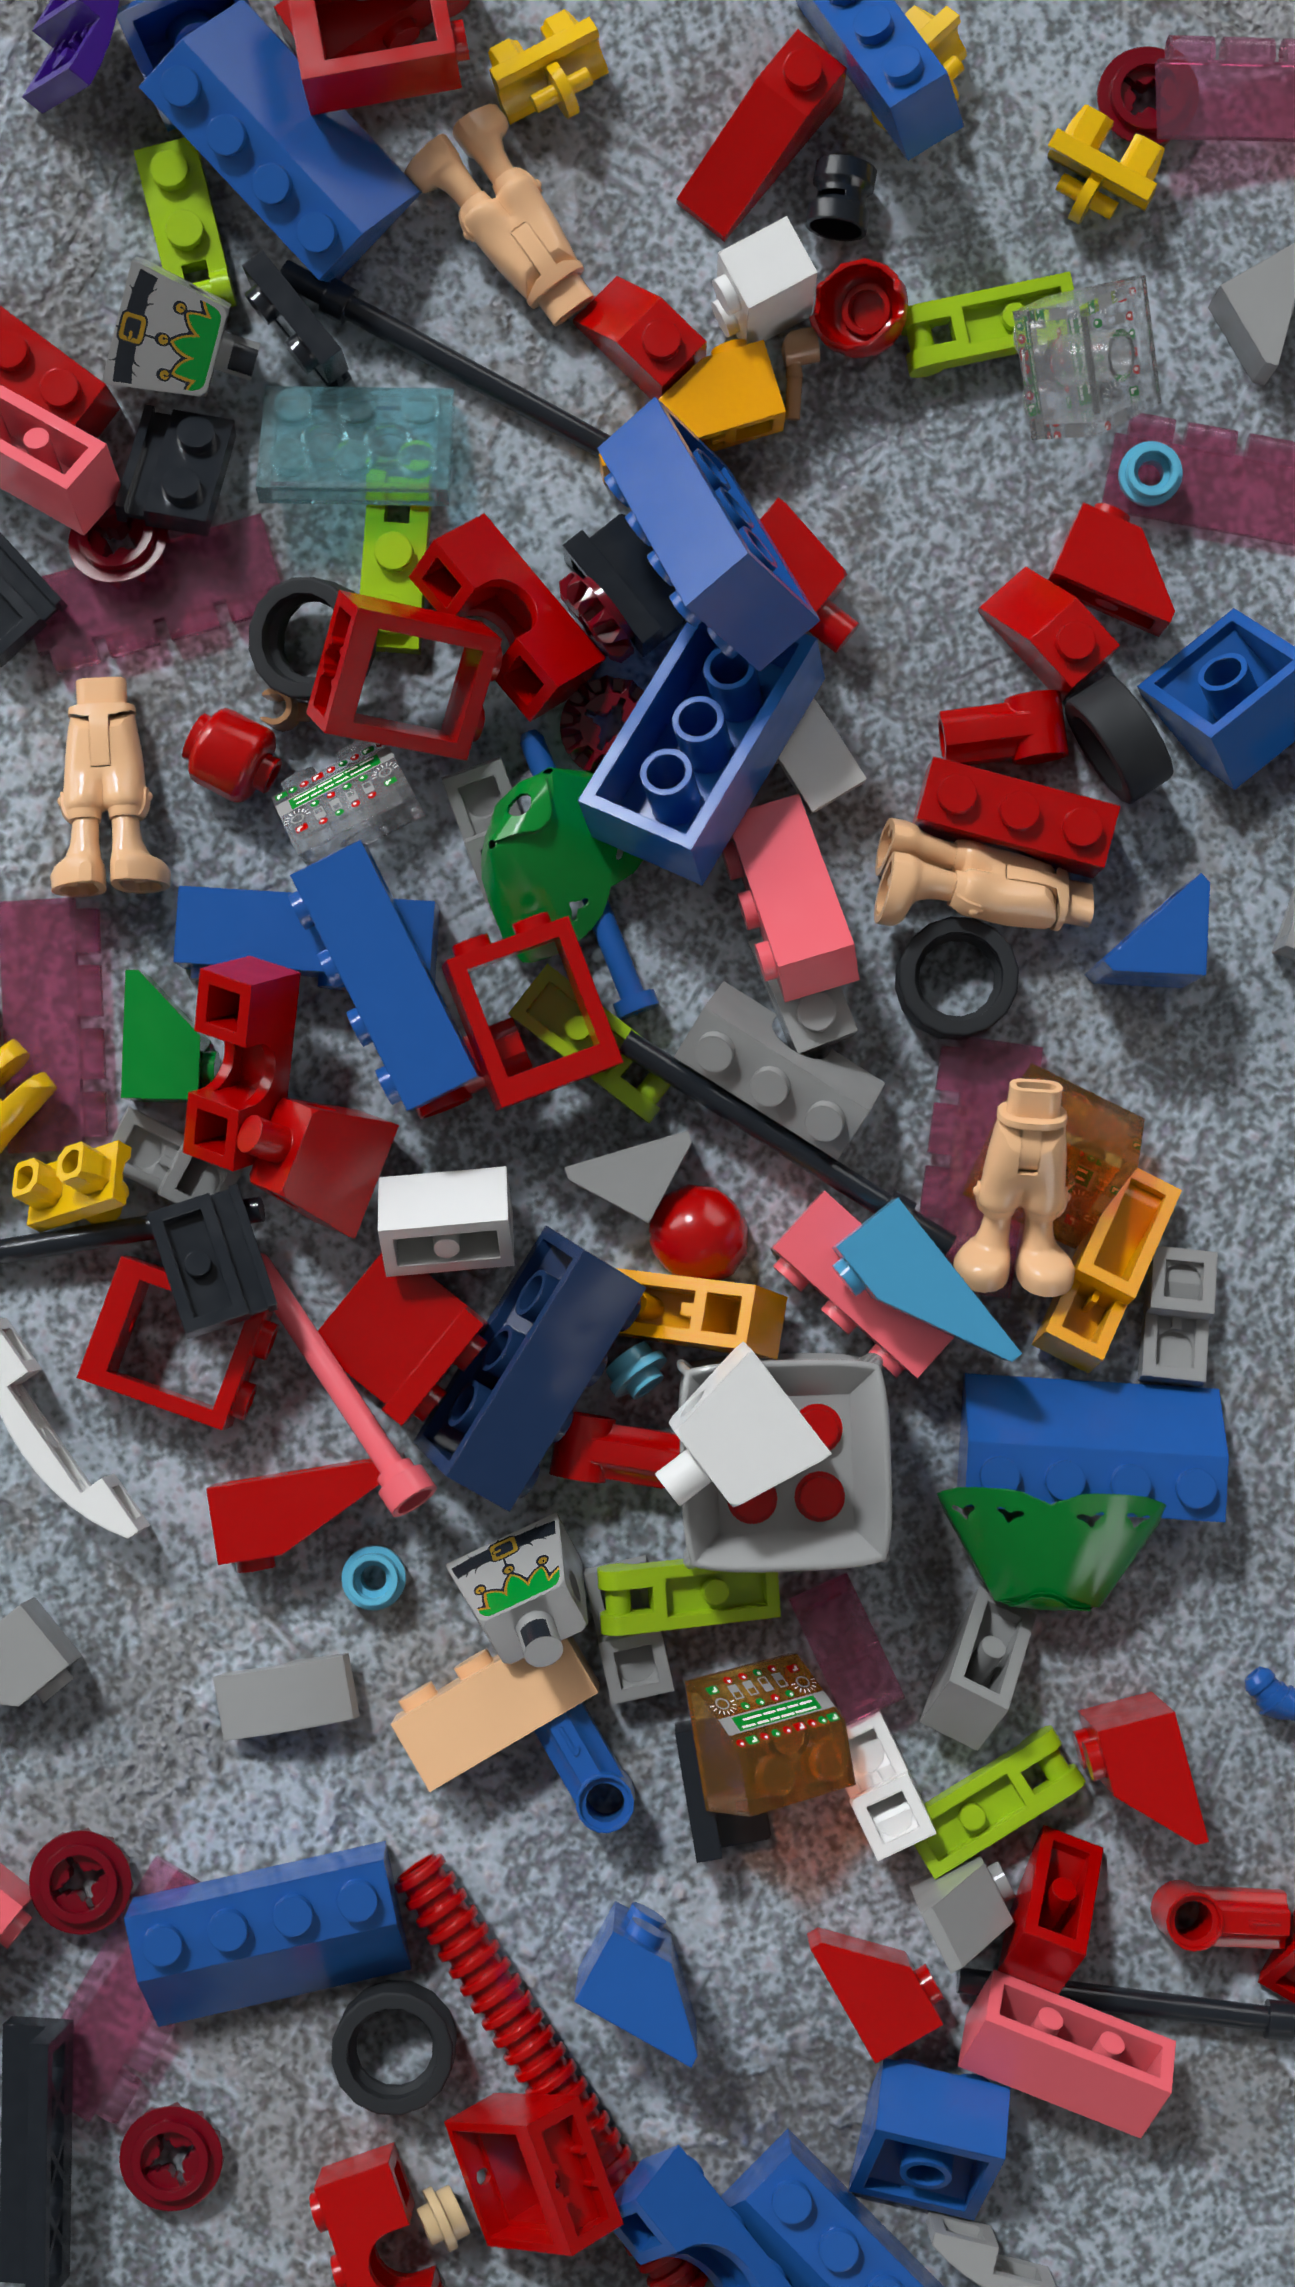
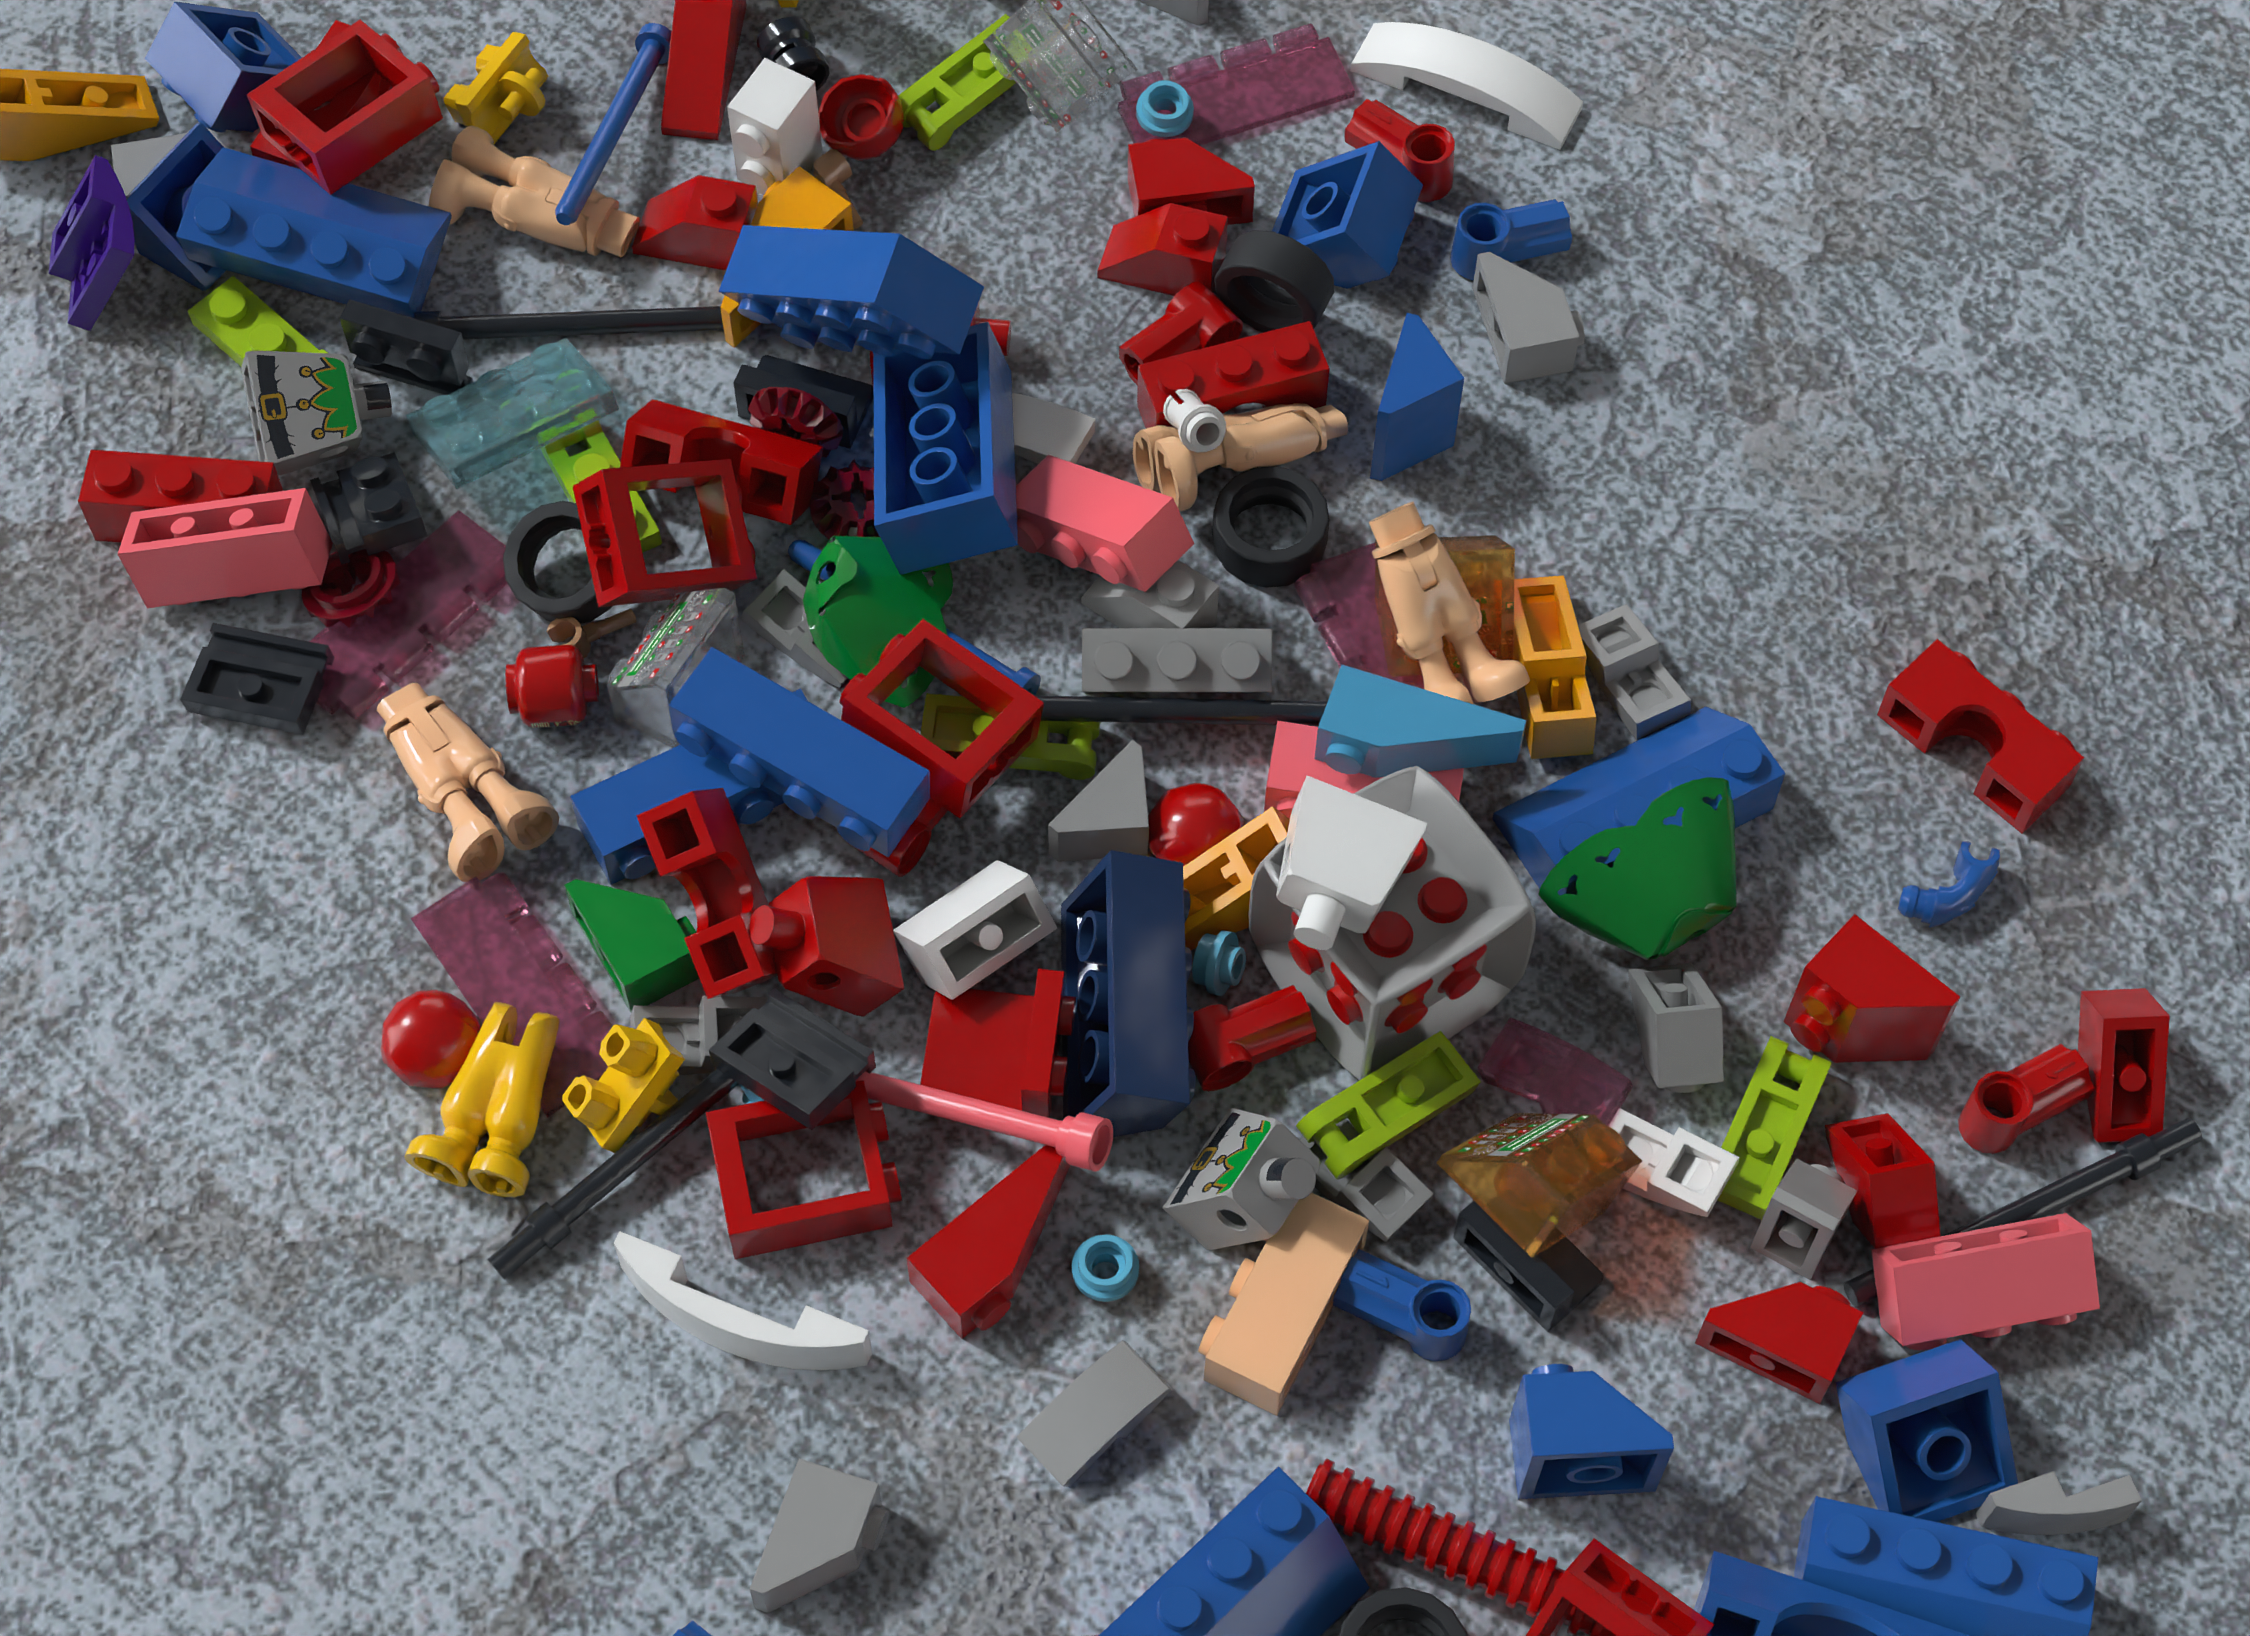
camera: 40 degrees left, 25 degrees down
none -> blue bar [555,23,671,225]
none -> white pin [1163,389,1226,453]

